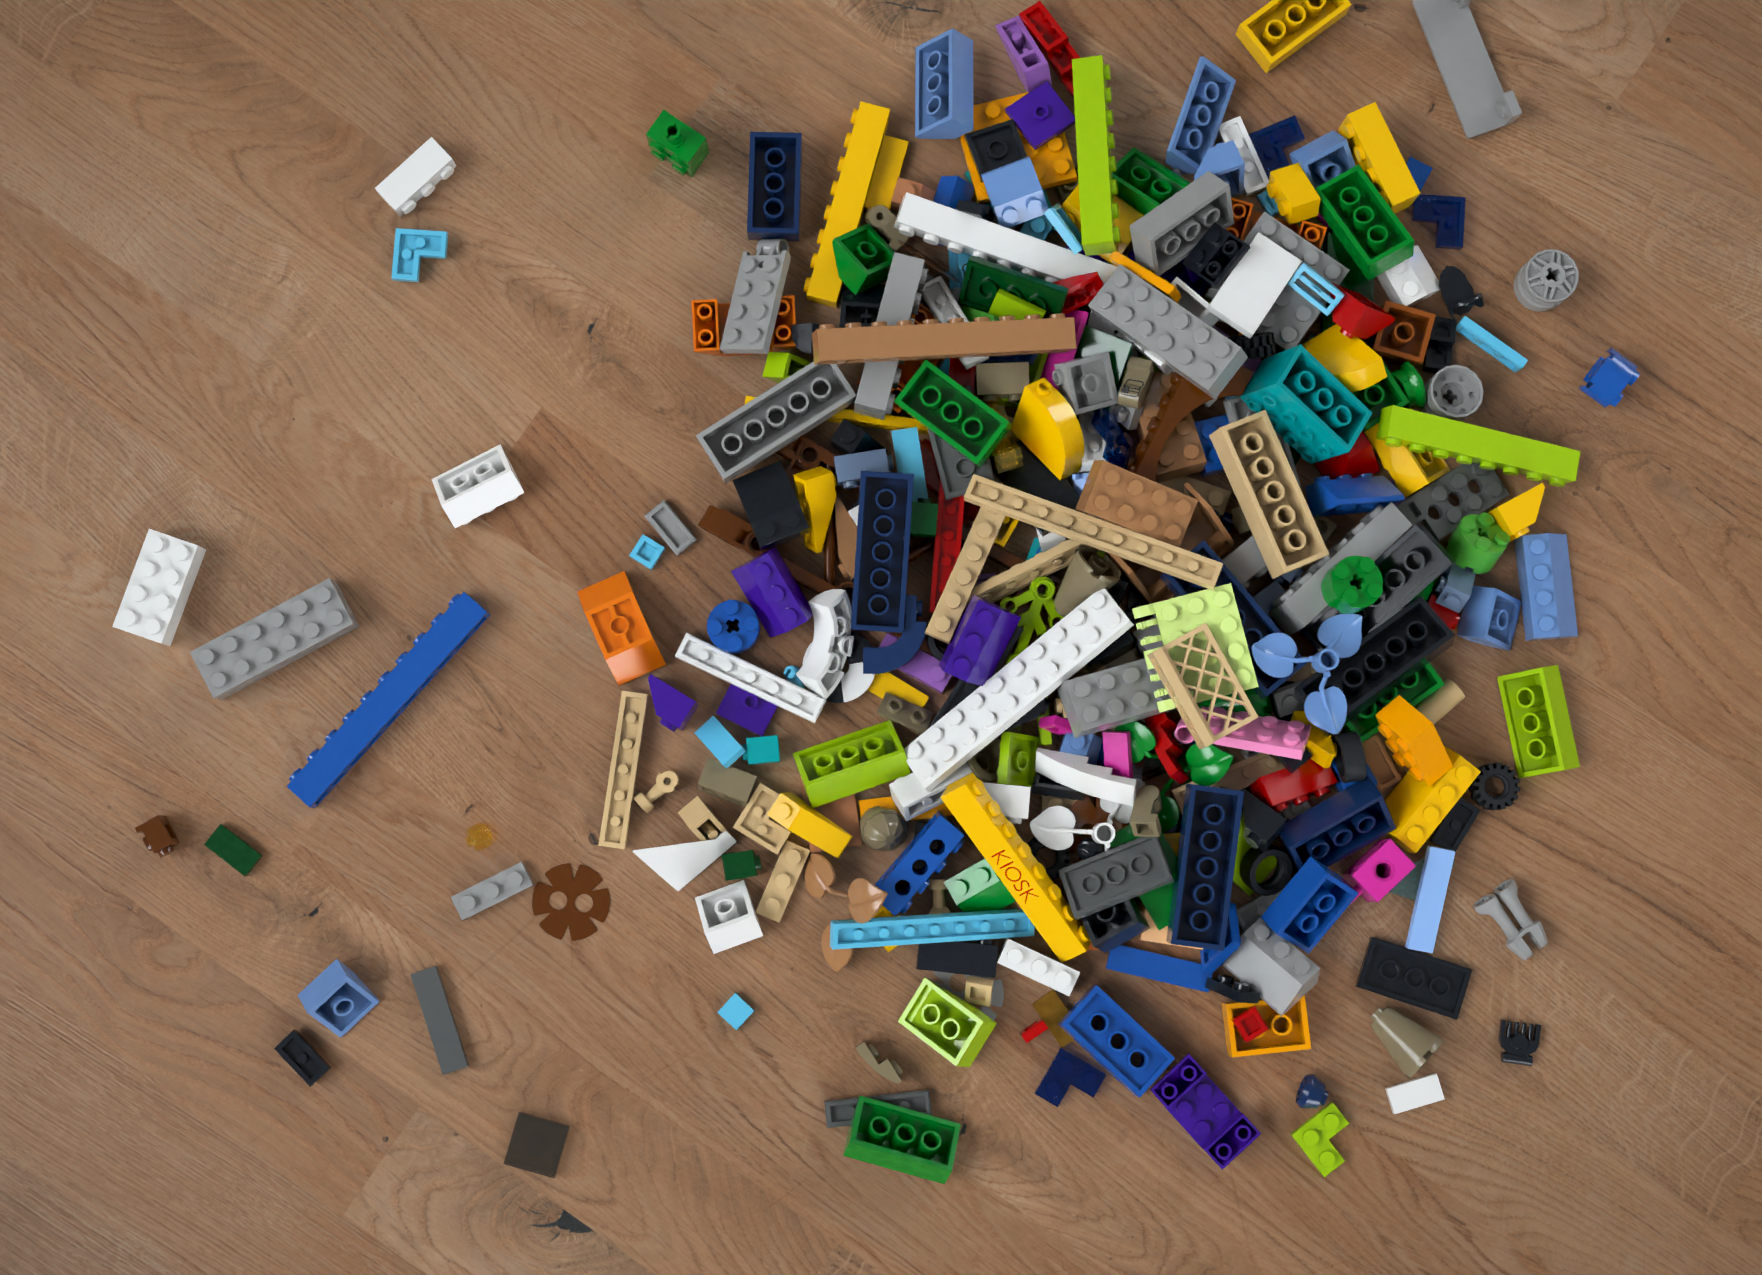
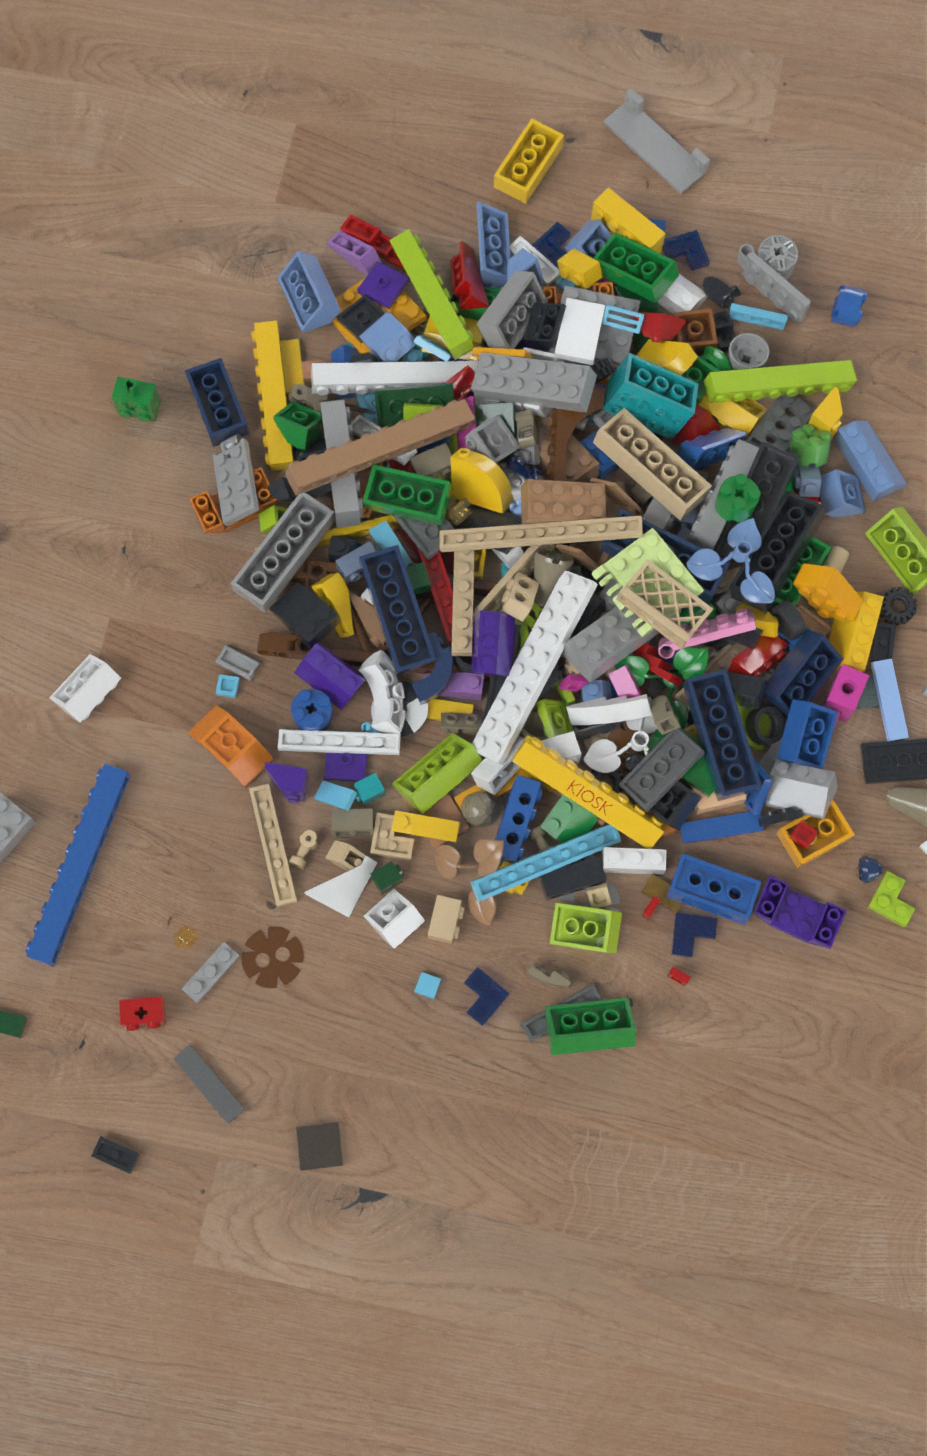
camera: 20 degrees left, 10 degrees down
medium blue slope [298,959,380,1038] -> none
tan plate [755,840,810,923] -> none
none -> red brick [119,996,166,1031]
none -> tan brick [428,895,465,944]
none -> red wedge [450,240,489,310]
none -> clear blue plate [464,967,510,1027]
none -> tan brick [501,572,539,621]
none -> red tile [667,967,691,986]
none -> light grey hinge [737,244,811,325]

